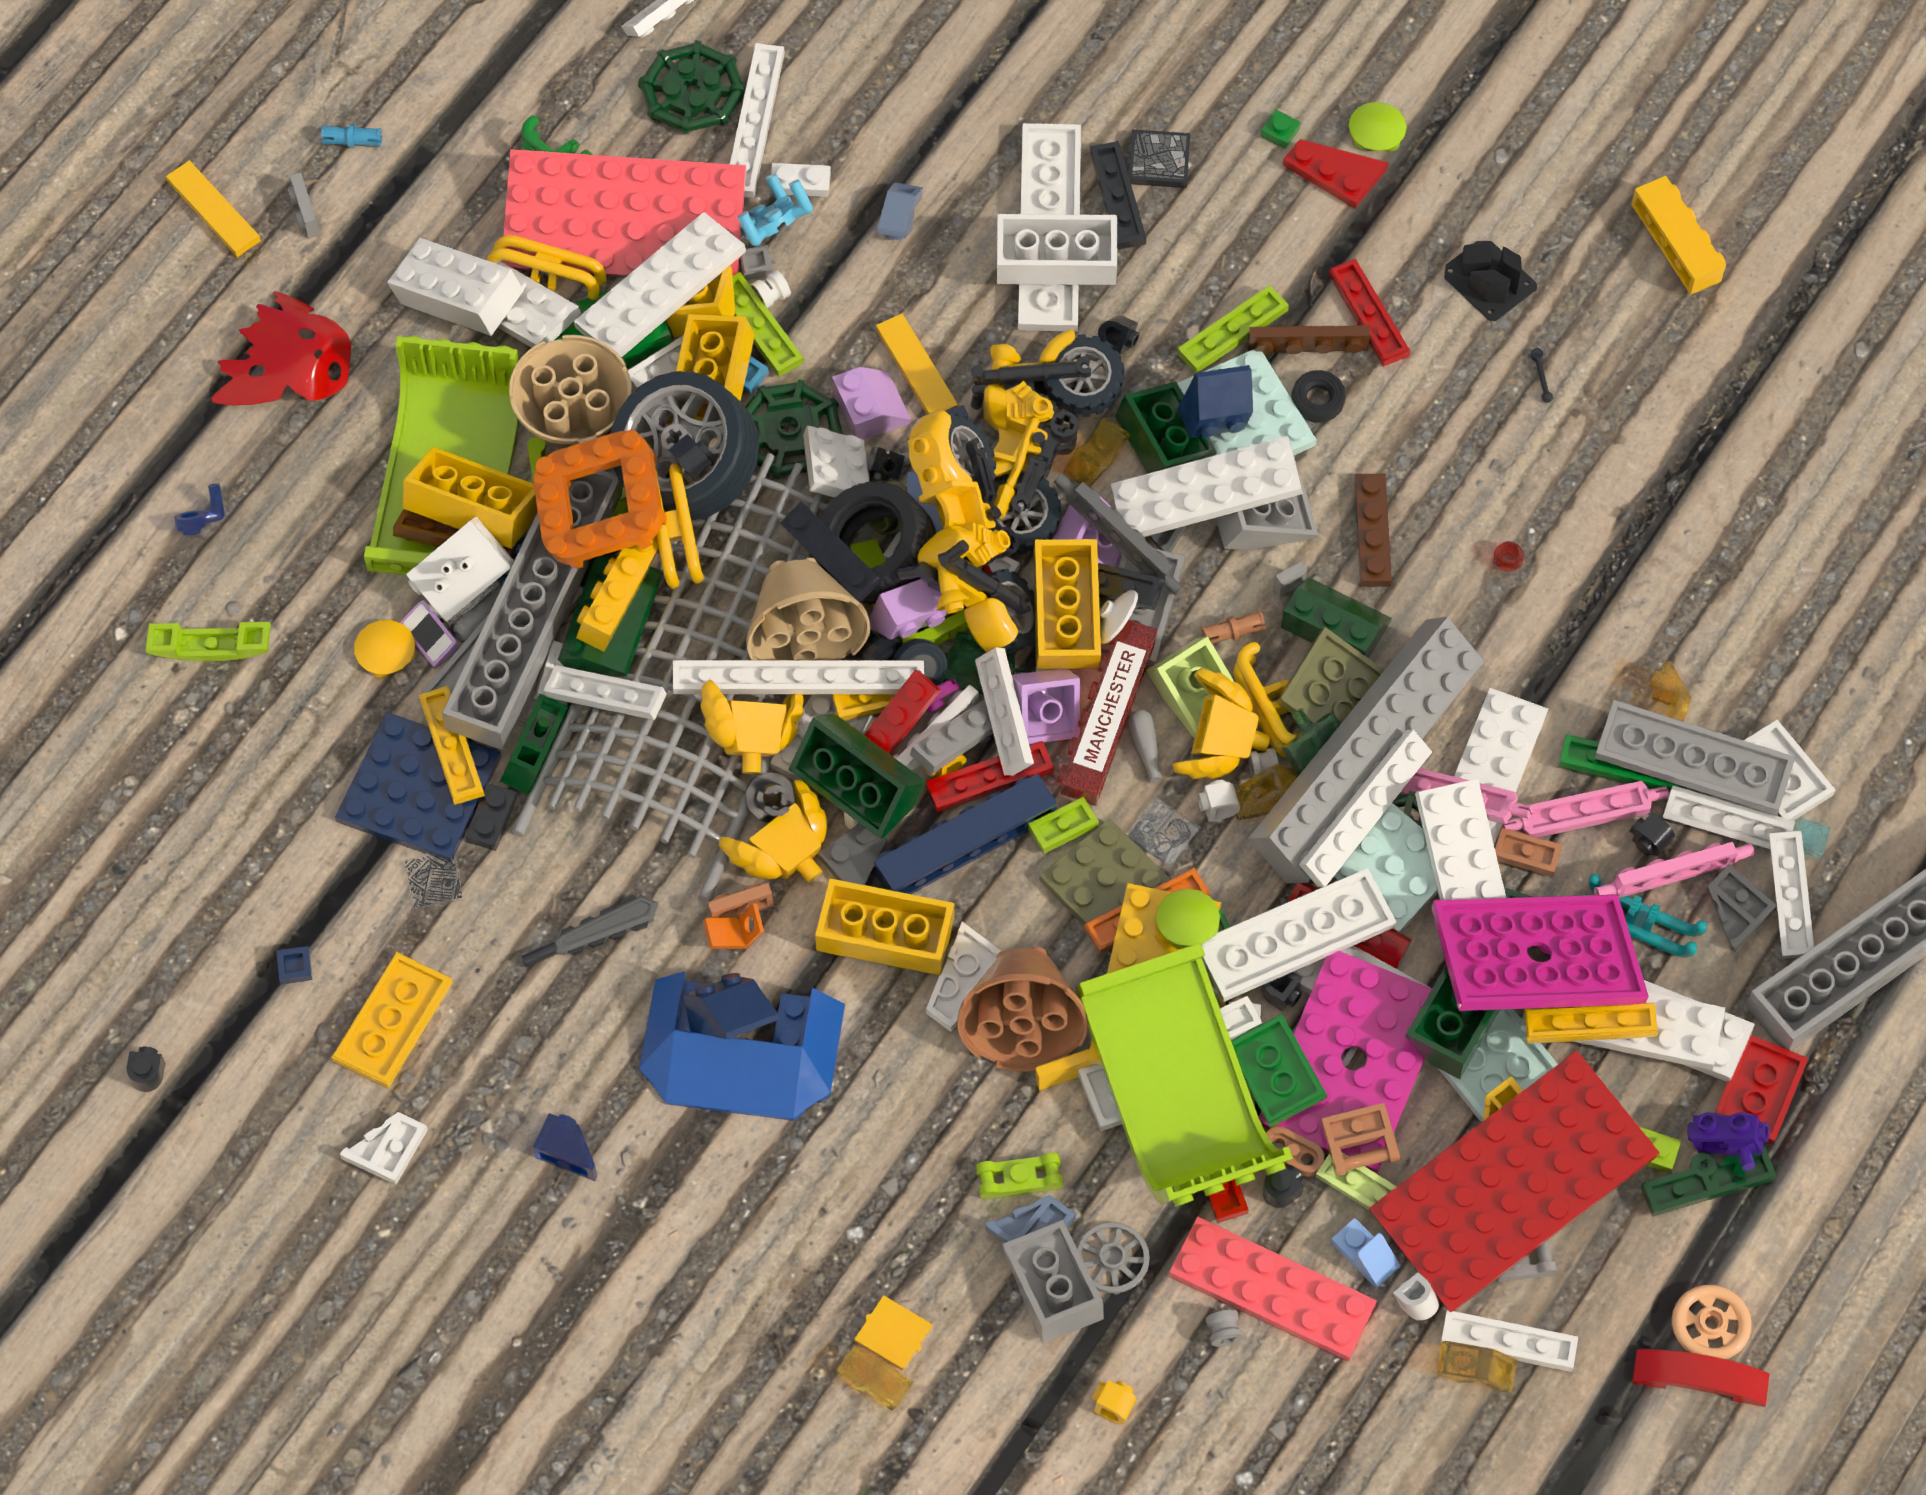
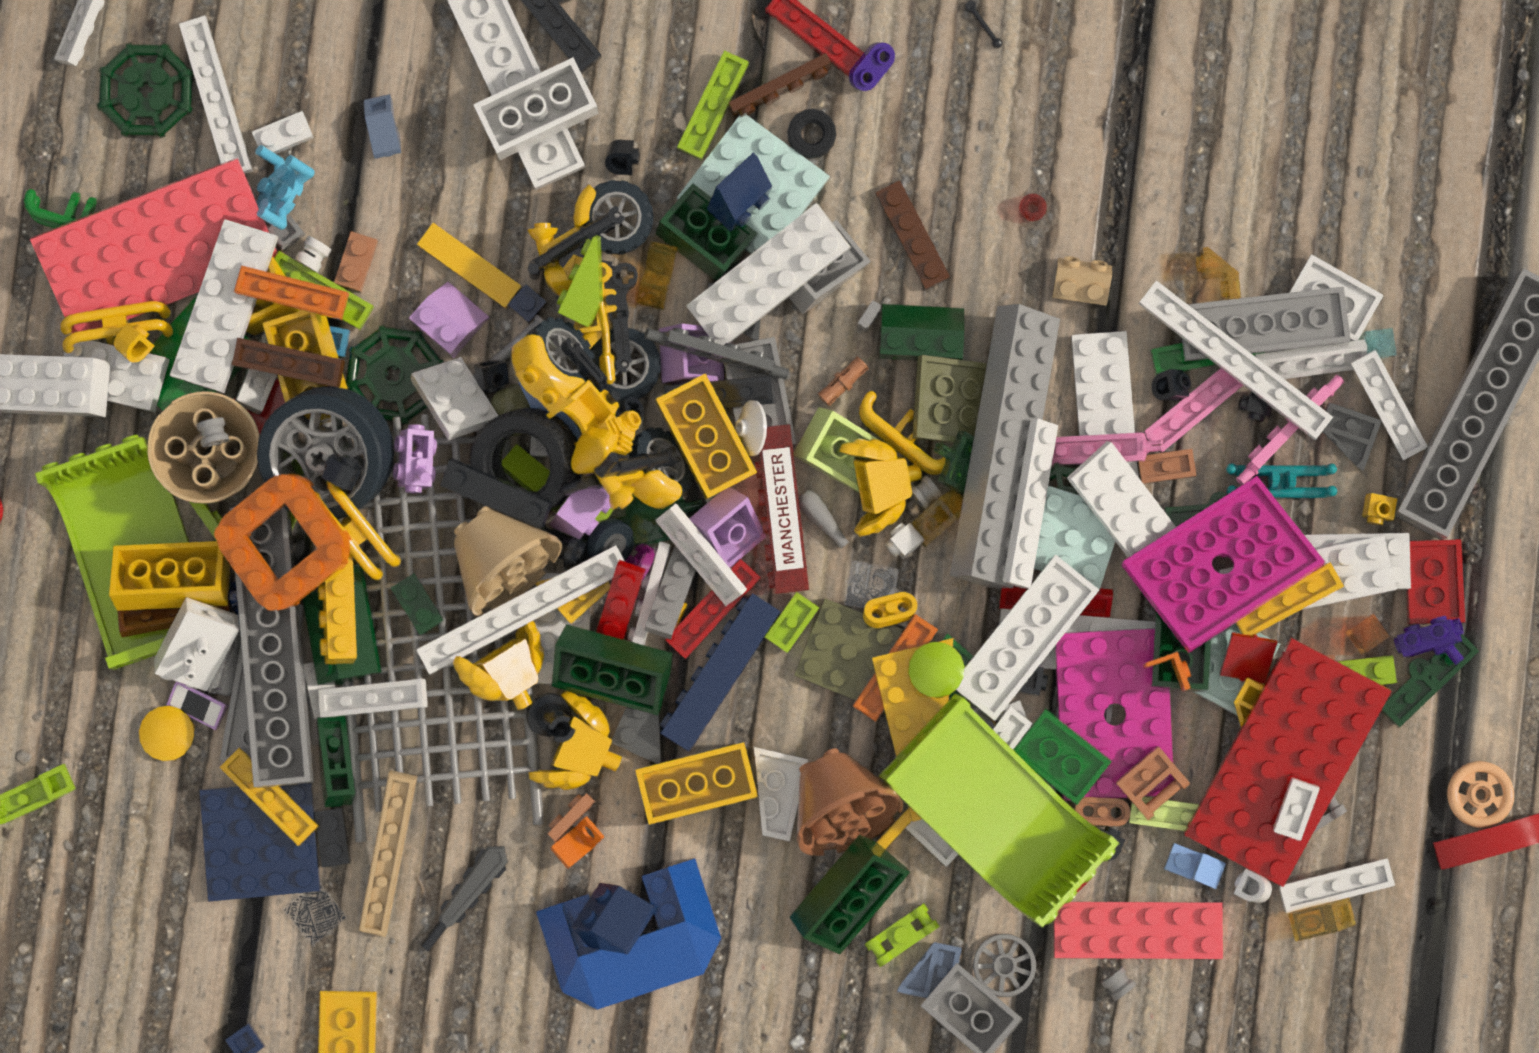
camera: 25 degrees left, 20 degrees up
none -> yellow plate [114,323,154,362]
none -> light grey wheel [196,418,229,447]
none -> reddish brown plate [232,338,345,387]
none -> orange tile [234,265,349,320]
none -> nougat plate [334,231,378,293]
none -> tan tile [358,770,418,937]
none -> dark green plate [391,573,445,636]
none -> lavender brick [393,425,437,493]
none -> lime slope [557,235,603,327]
none -> dark green slope [789,834,910,955]
none -> dark purple plate [849,42,895,91]
none -> yellow plate [863,592,918,628]
none -> tan bracket [1052,256,1112,306]
none -> white plate [1138,281,1333,440]
none -> orange bracket [1143,652,1191,692]
none -> black plate [1151,369,1191,401]
none -> red piece [1220,632,1277,683]
none -> white plate [1273,777,1320,841]
none -> clear orange brick [1345,613,1390,654]
none -> yellow plate [1362,493,1398,525]

